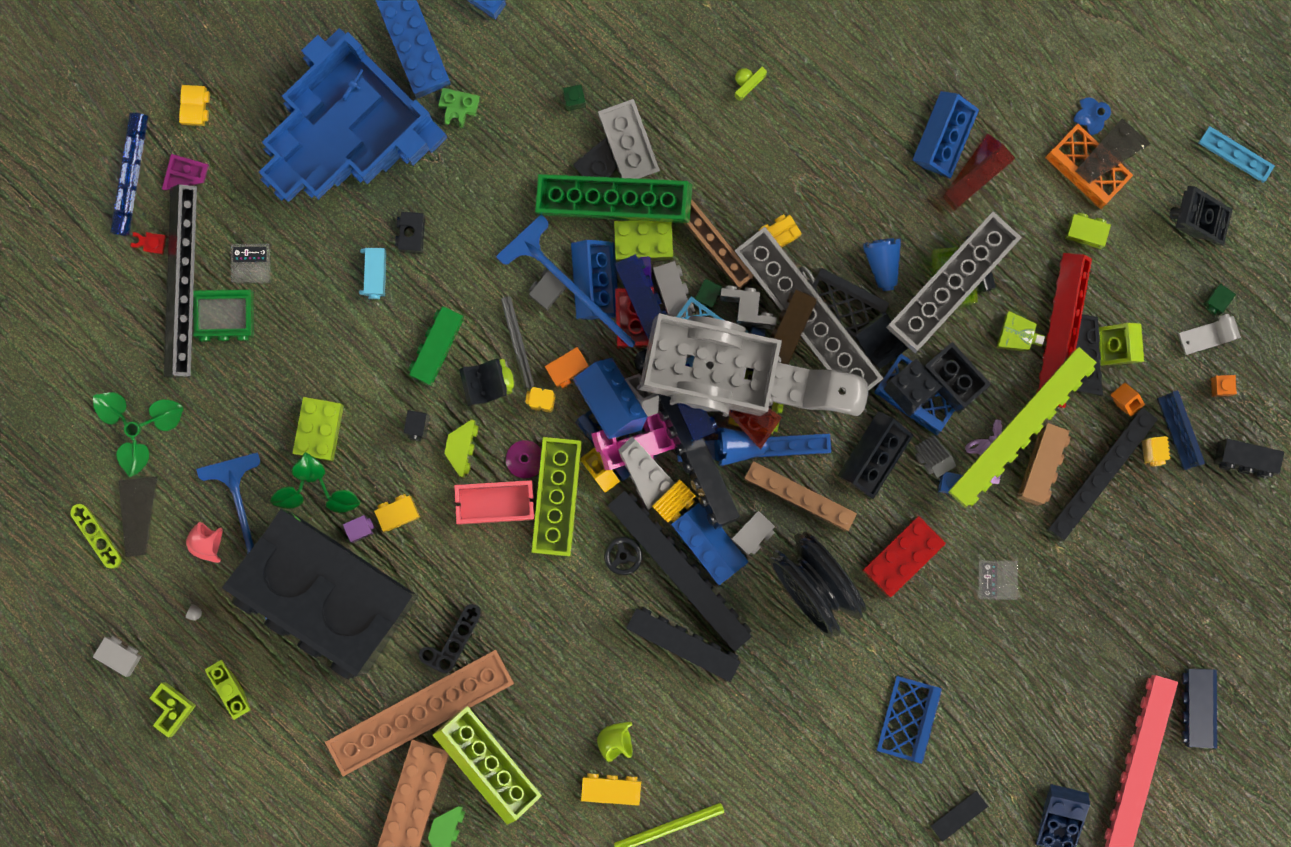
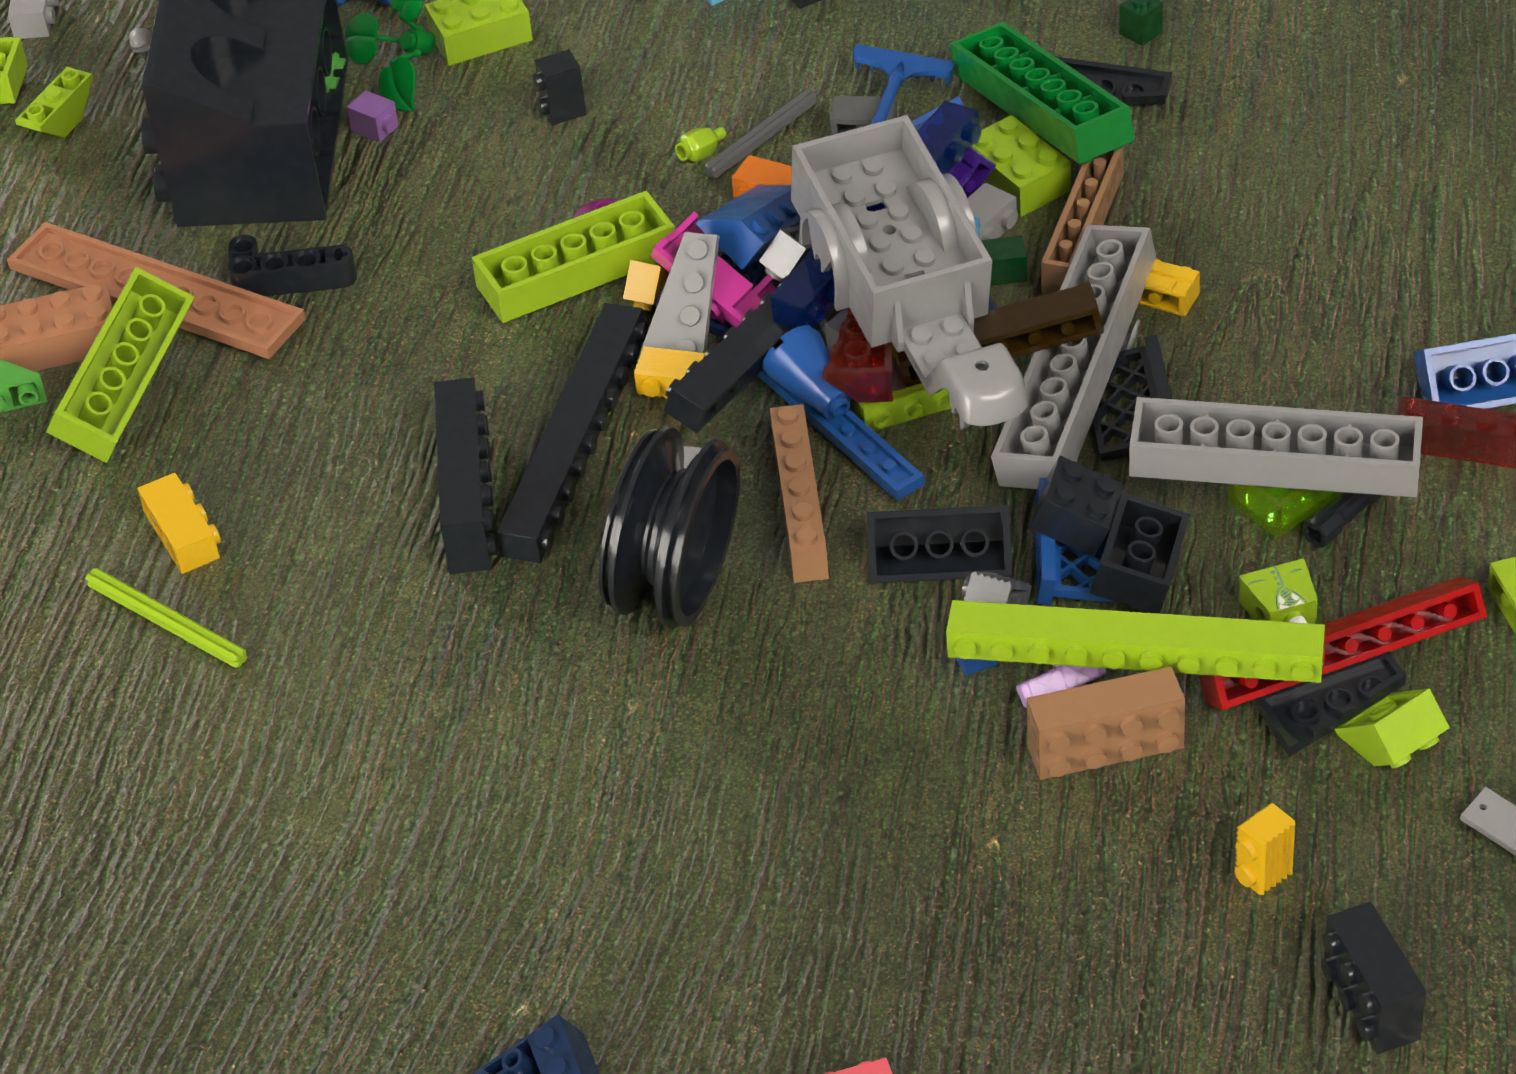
camera: 60 degrees right, 40 degrees down
yellow brick [374,494,420,533] -> none
green brick [408,306,464,386] -> none
lime slope [444,420,479,478] -> none
coral piece [454,480,535,525] -> none
black bracket [459,359,507,406] -> none
yellow brick [525,387,555,413] -> none
light grey plate [597,99,660,179] -> none
lime piece [597,722,633,762] -> none
black piece [604,537,643,575] -> none
blue slope [671,503,748,586] -> none
light grey bracket [720,286,777,329] -> none
lime tile [735,66,767,101] -> none
black bracket [855,312,908,370] -> none
red brick [862,516,946,598] -> none
blue cone [863,238,901,291] -> none
blue fence [877,676,942,764] -> none
black tile [930,791,989,842] -> none
clear plate [979,560,1018,600] -> none
black brick [1045,408,1158,541] -> none
orange brick [1111,383,1145,417] -> none
dark blue fence [1157,390,1205,470] -> none
orange brick [1211,375,1237,397] -> none

